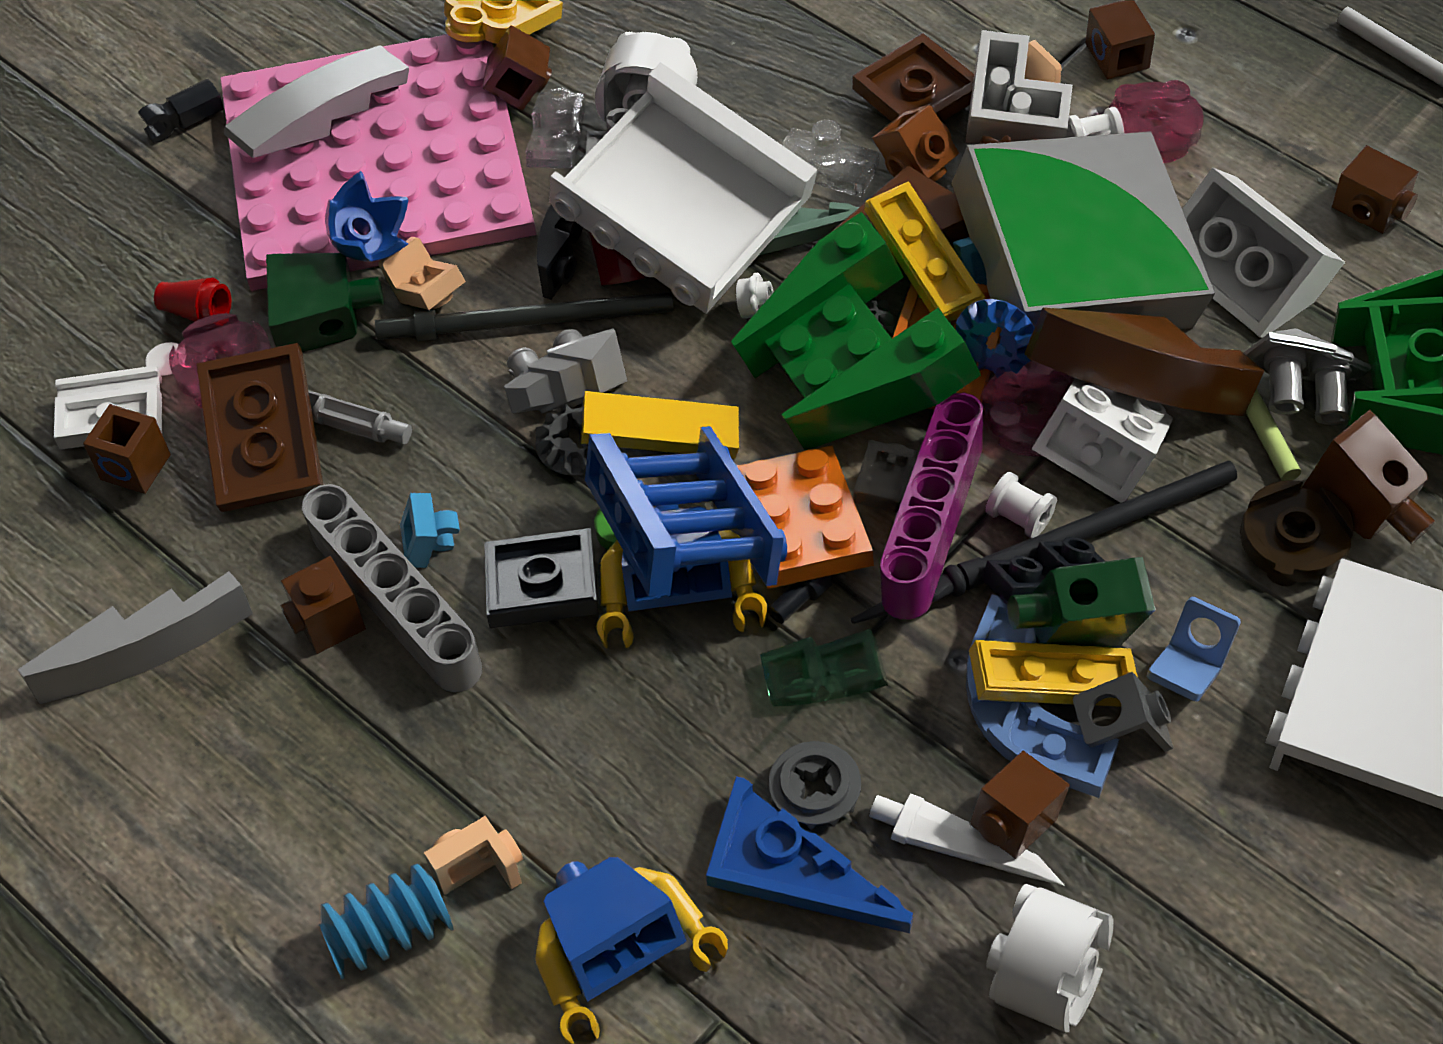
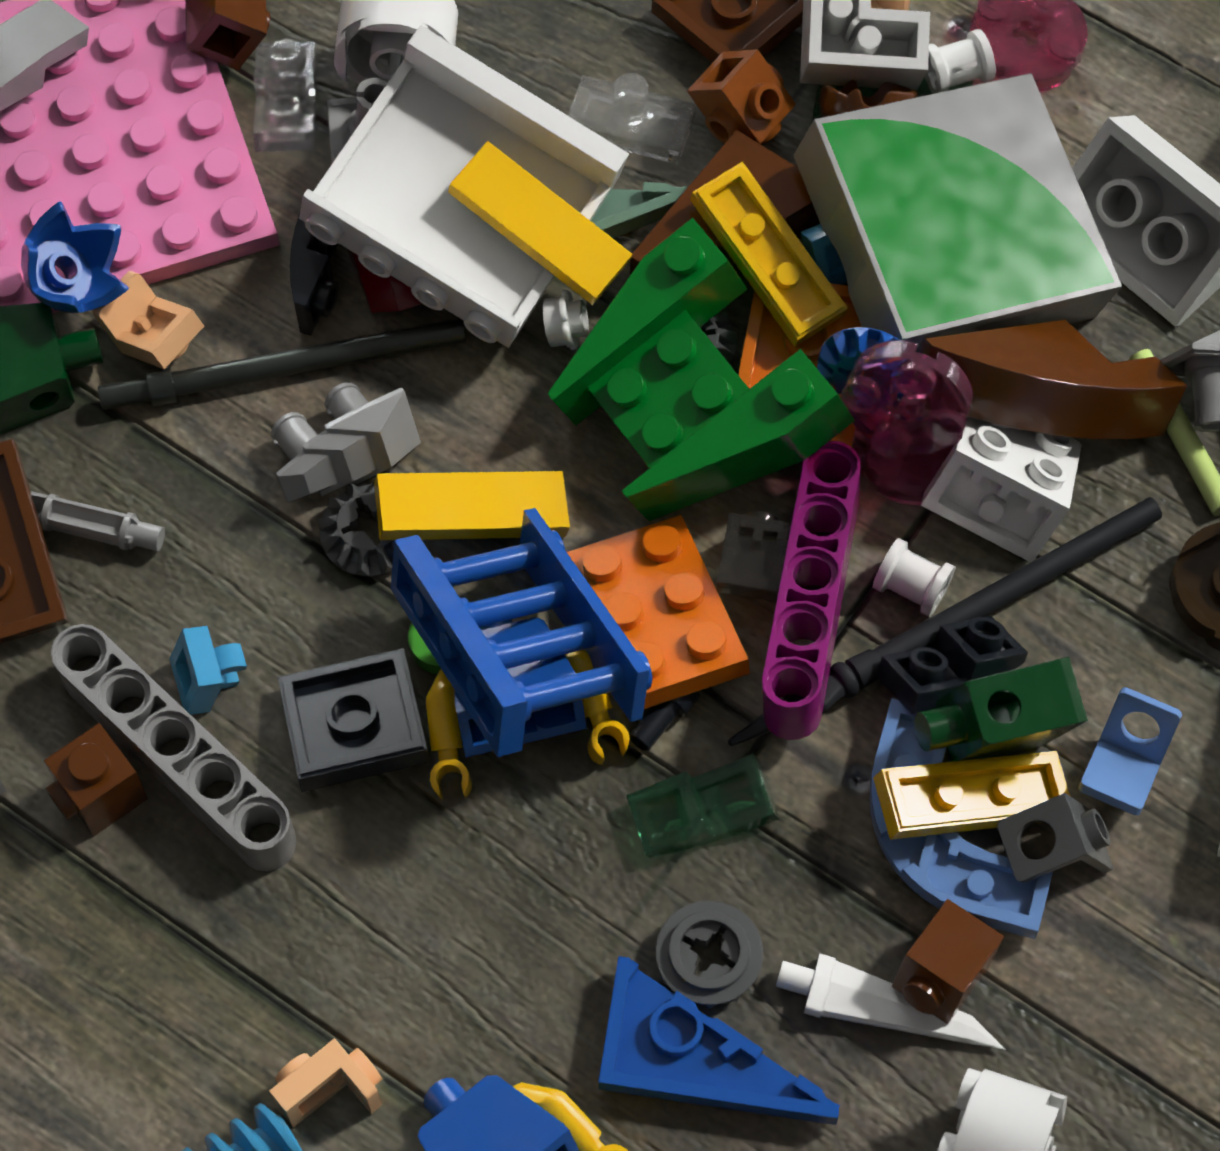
camera: 10 degrees left, 10 degrees up
none -> yellow tile [448,141,632,305]
none -> clear pink plate [841,341,973,459]

